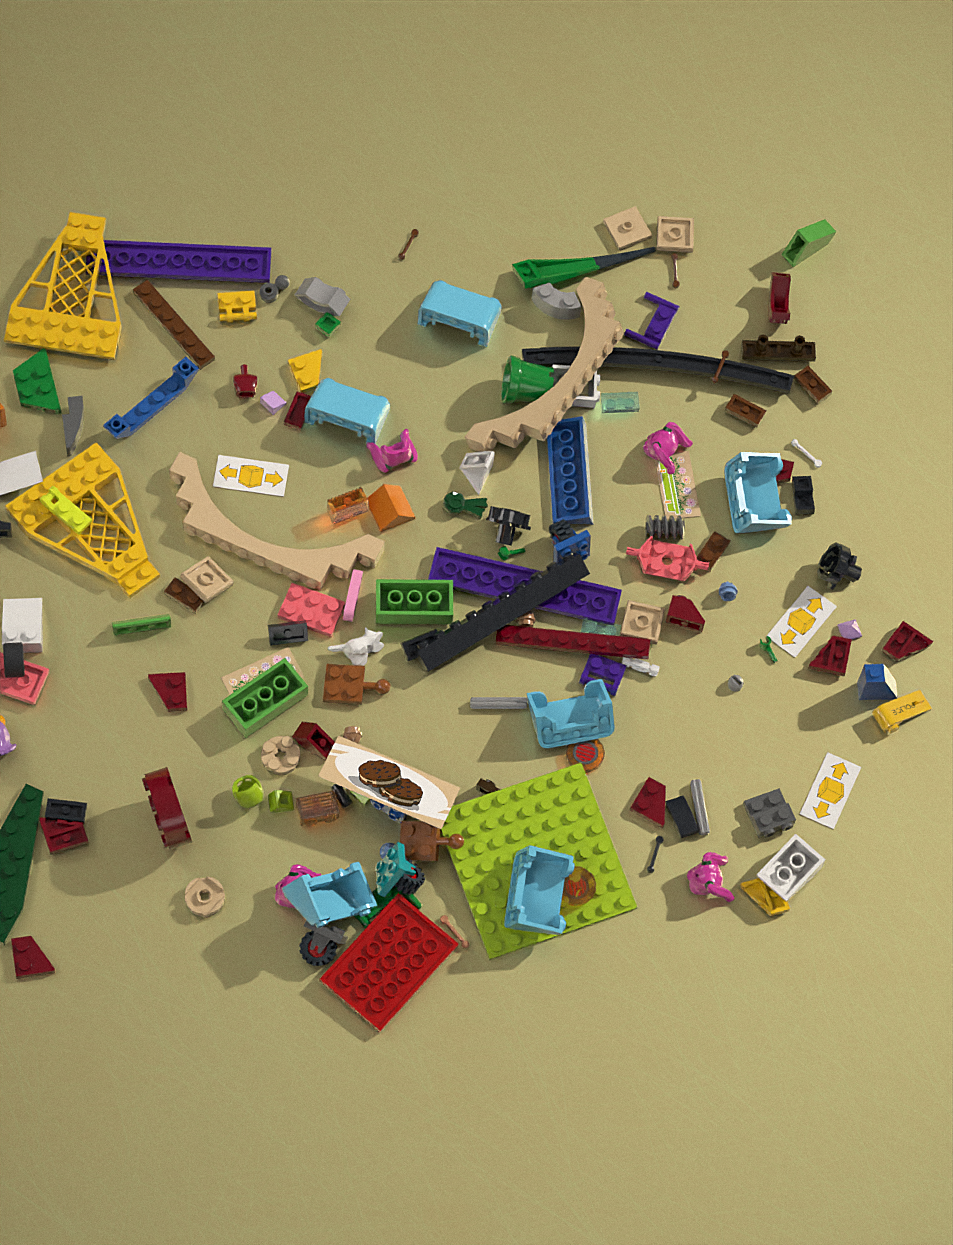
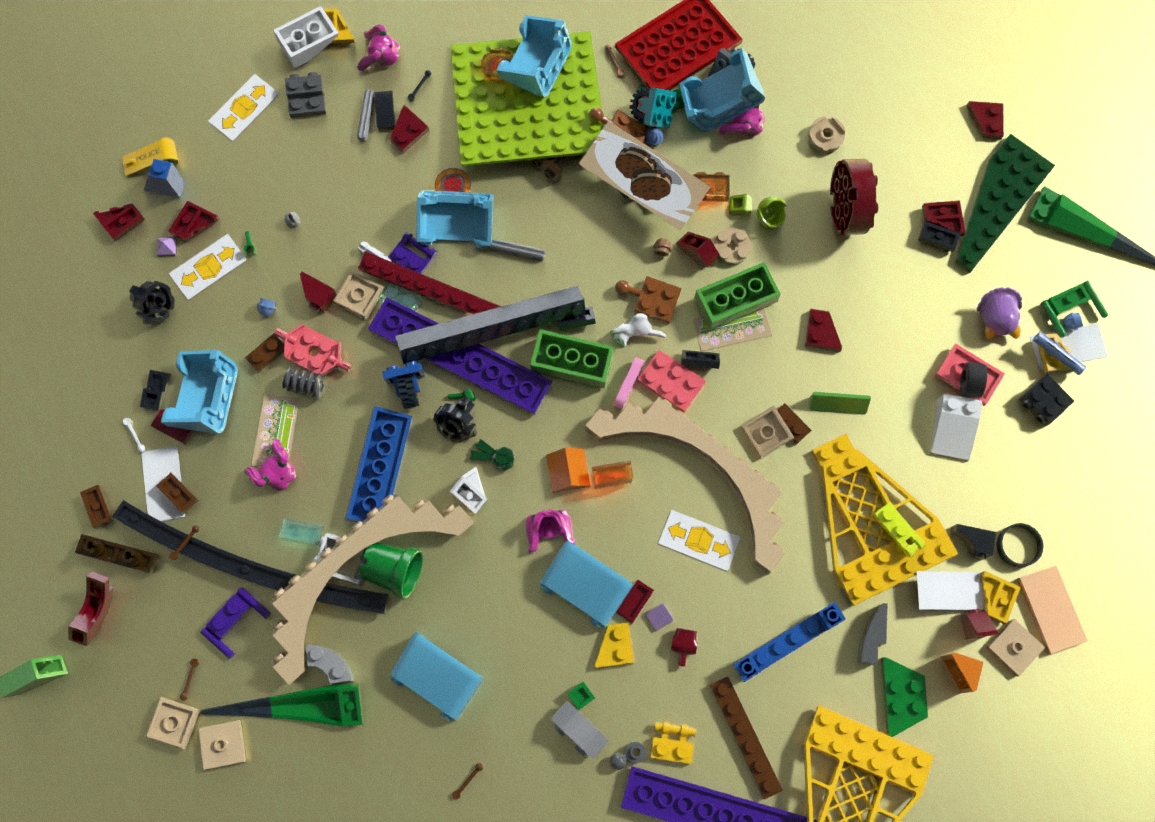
camera: 160 degrees left, 10 degrees up
none -> white sticker [141,446,185,521]

